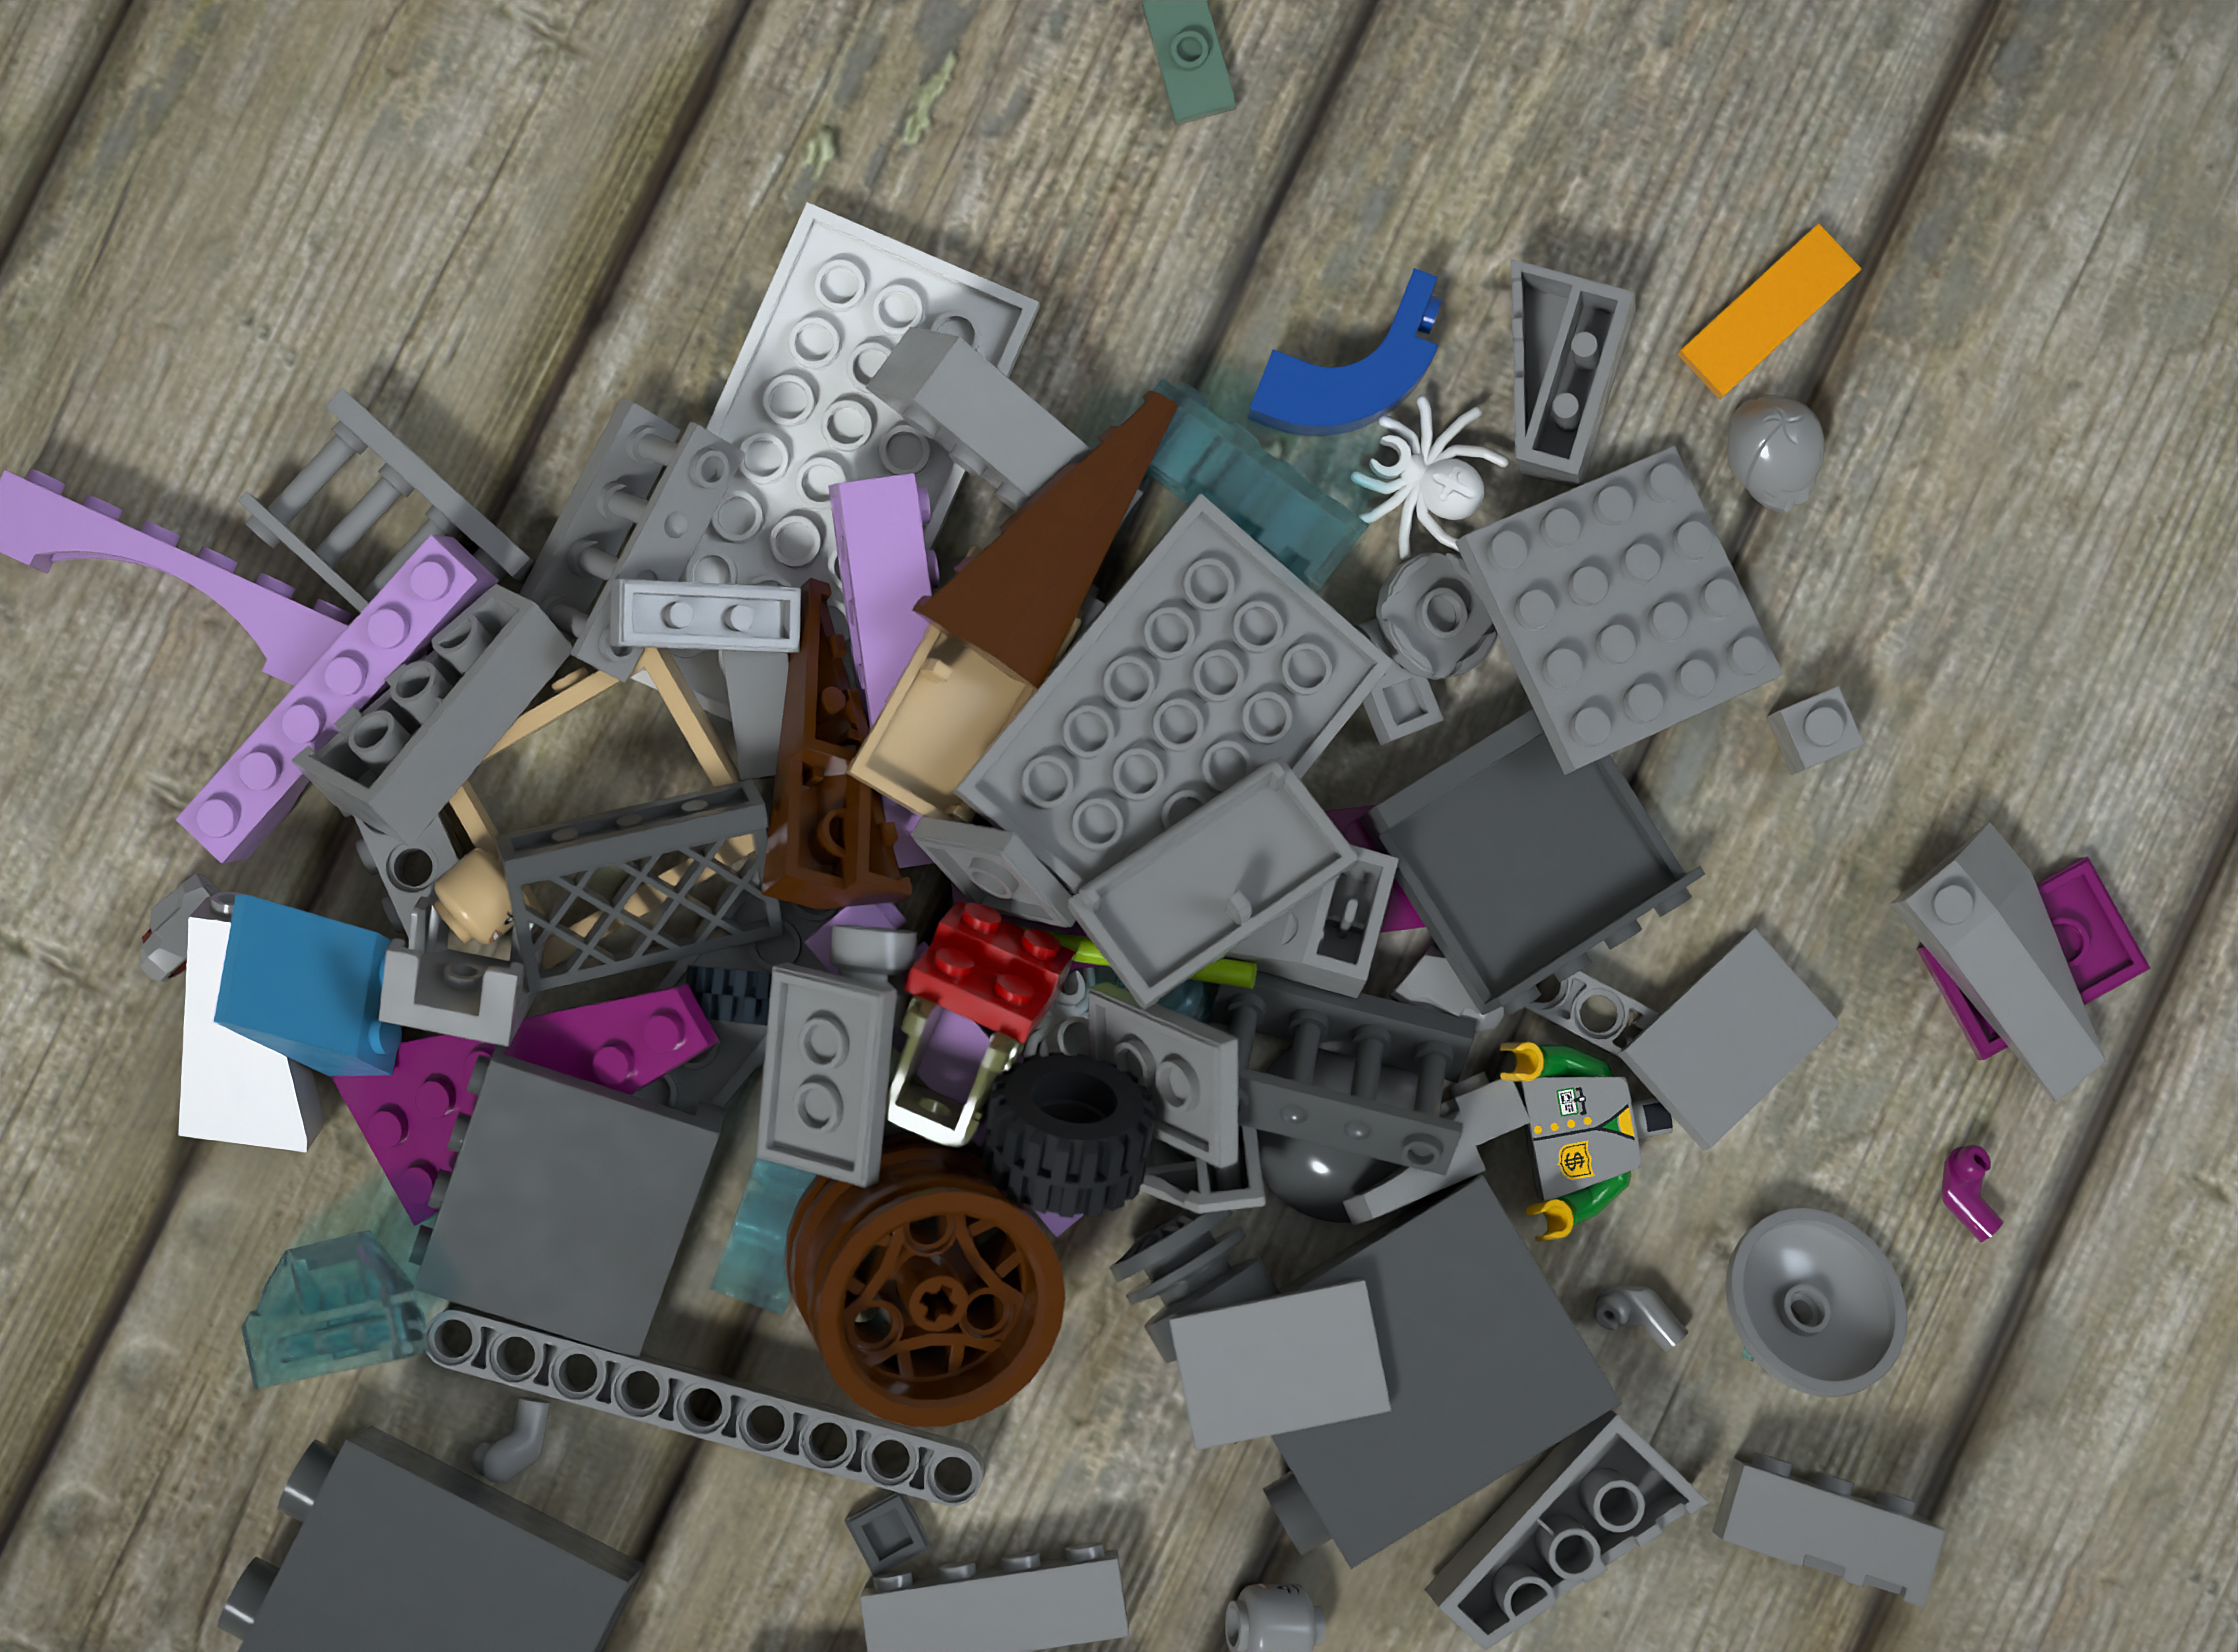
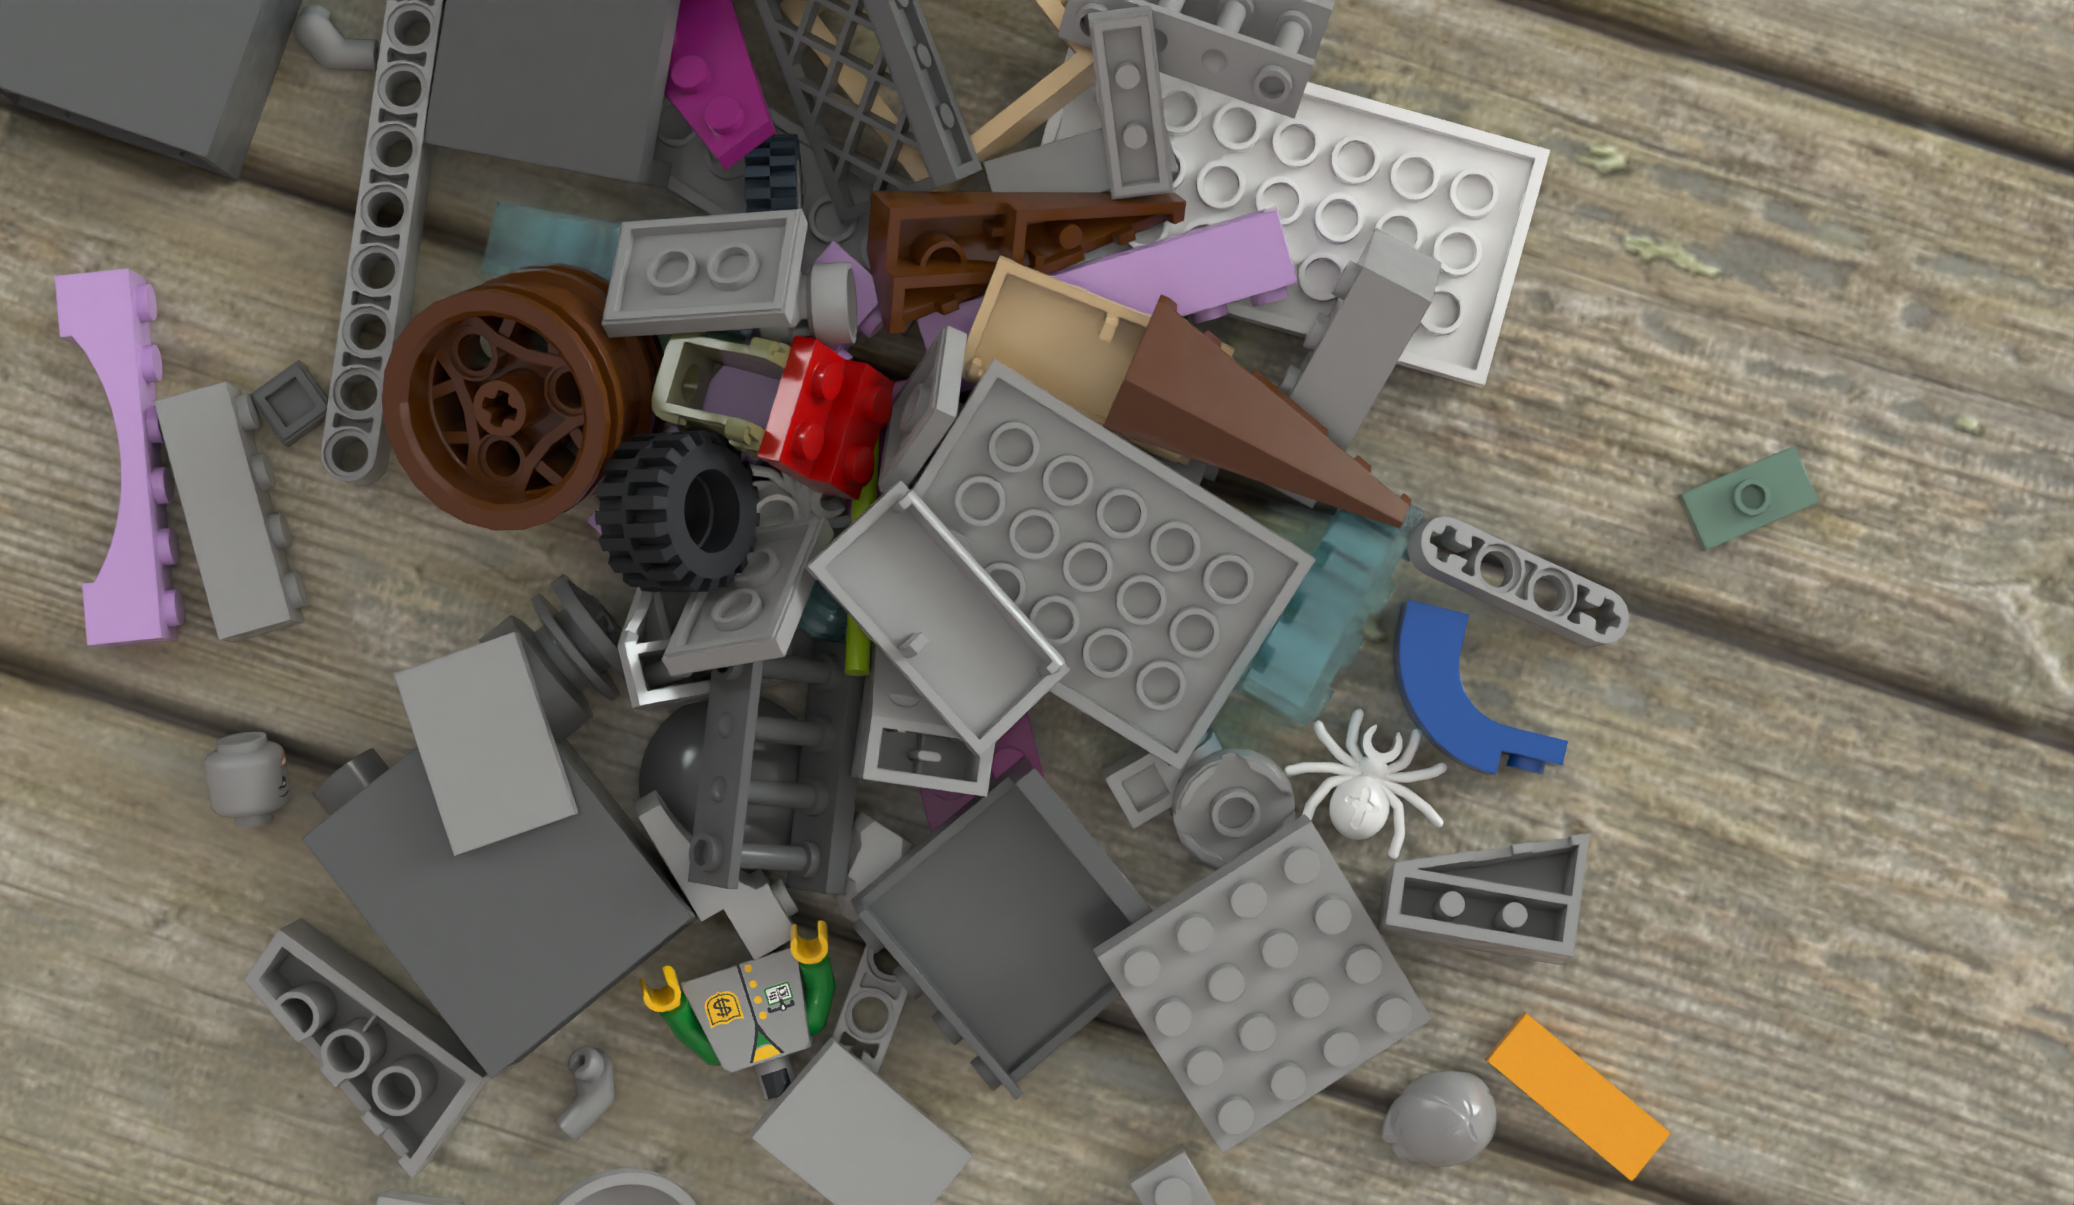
camera: 85 degrees right, 0 degrees up
none -> light grey beam [1407,516,1629,648]

